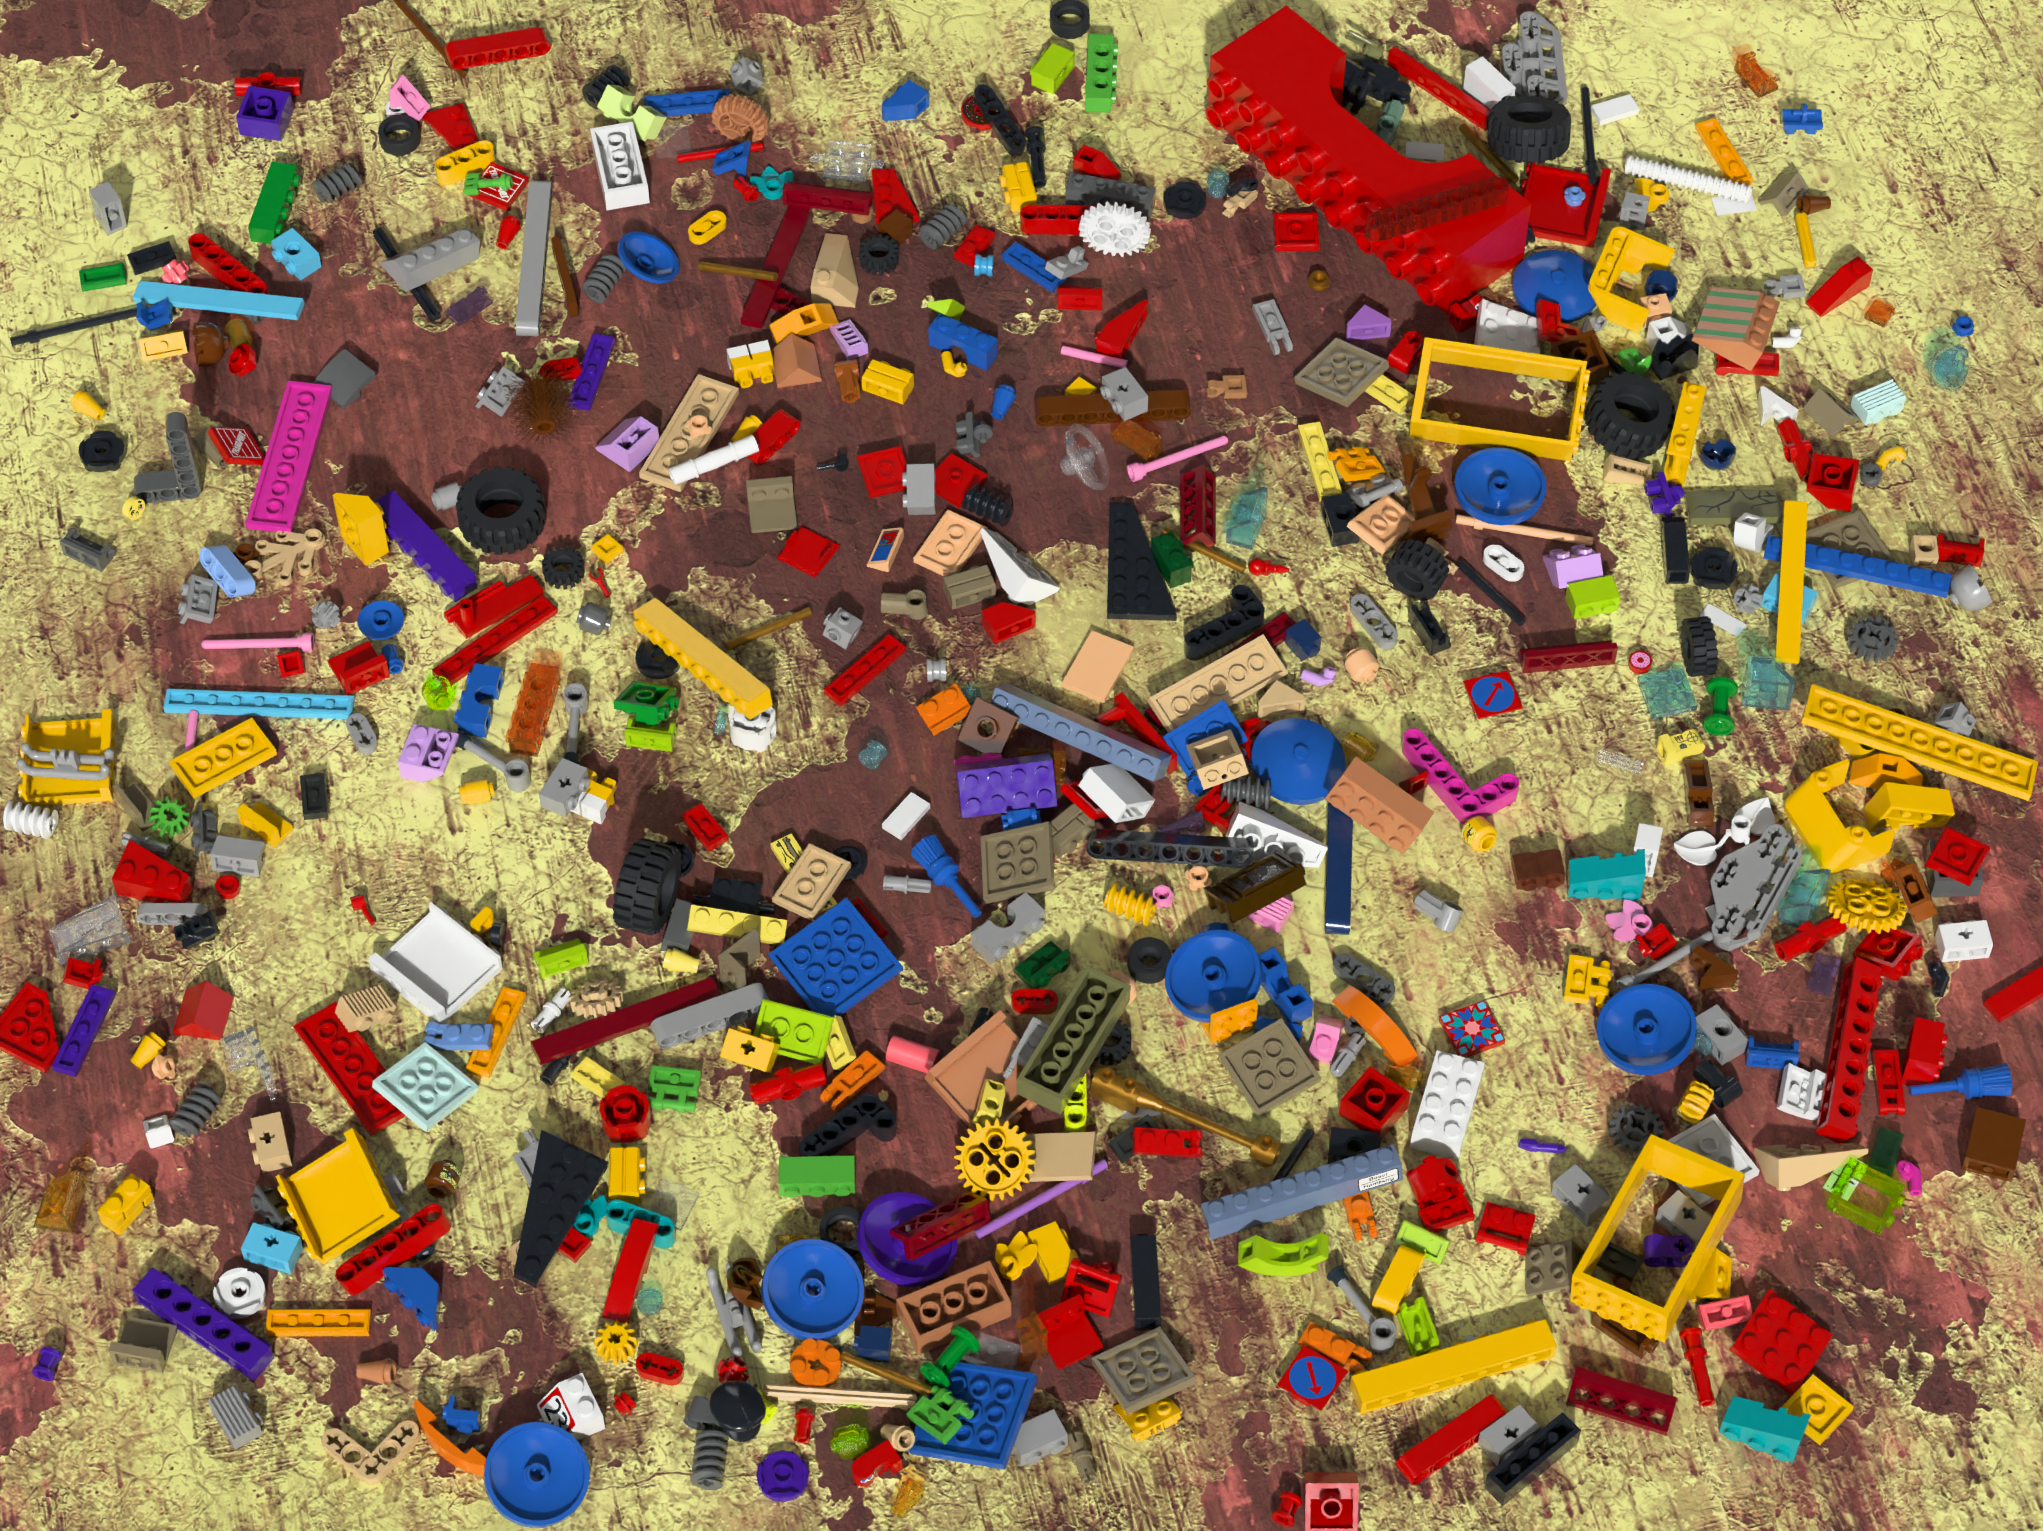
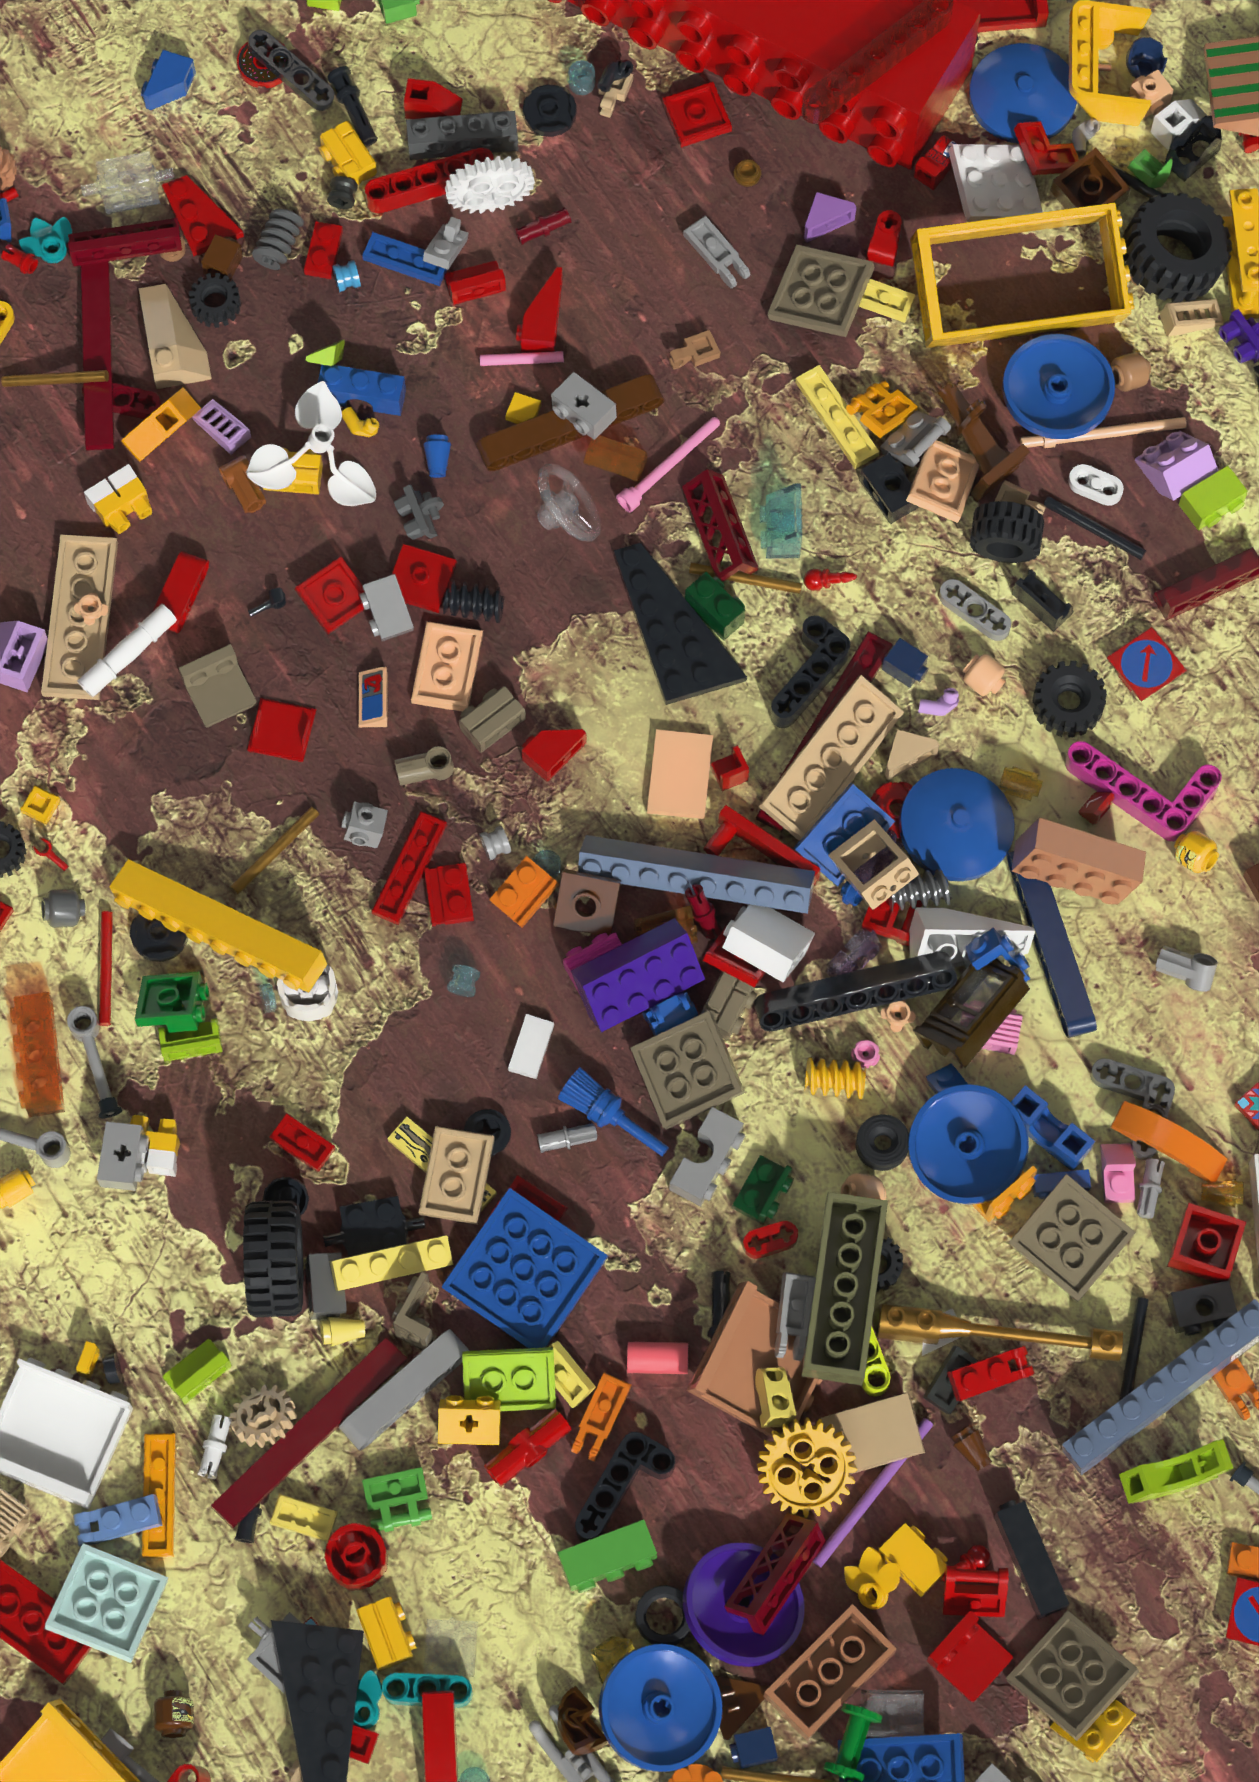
camera: 20 degrees left, 15 degrees up
yellow cone [731,415,763,442] -> none
nougat slope [771,334,822,388] -> none
white wedge [980,528,1060,605] -> none
clear orange hinge [1015,1311,1048,1366] -> none
none -> red bar [99,911,113,1026]
none -> white plant [246,381,376,506]
none -> pearl dark grey wheel [327,176,358,209]
none -> red plate [424,863,474,927]
none -> dark red pin [514,207,572,245]
none -> dark red pin [685,884,722,939]
none -> red panel [710,745,749,792]
none -> reddish brown cone [951,1424,992,1471]
none -> blue bracket [965,927,1031,982]
none -> black tyre [1032,661,1107,738]
none -> medium nougat head [1110,352,1151,392]

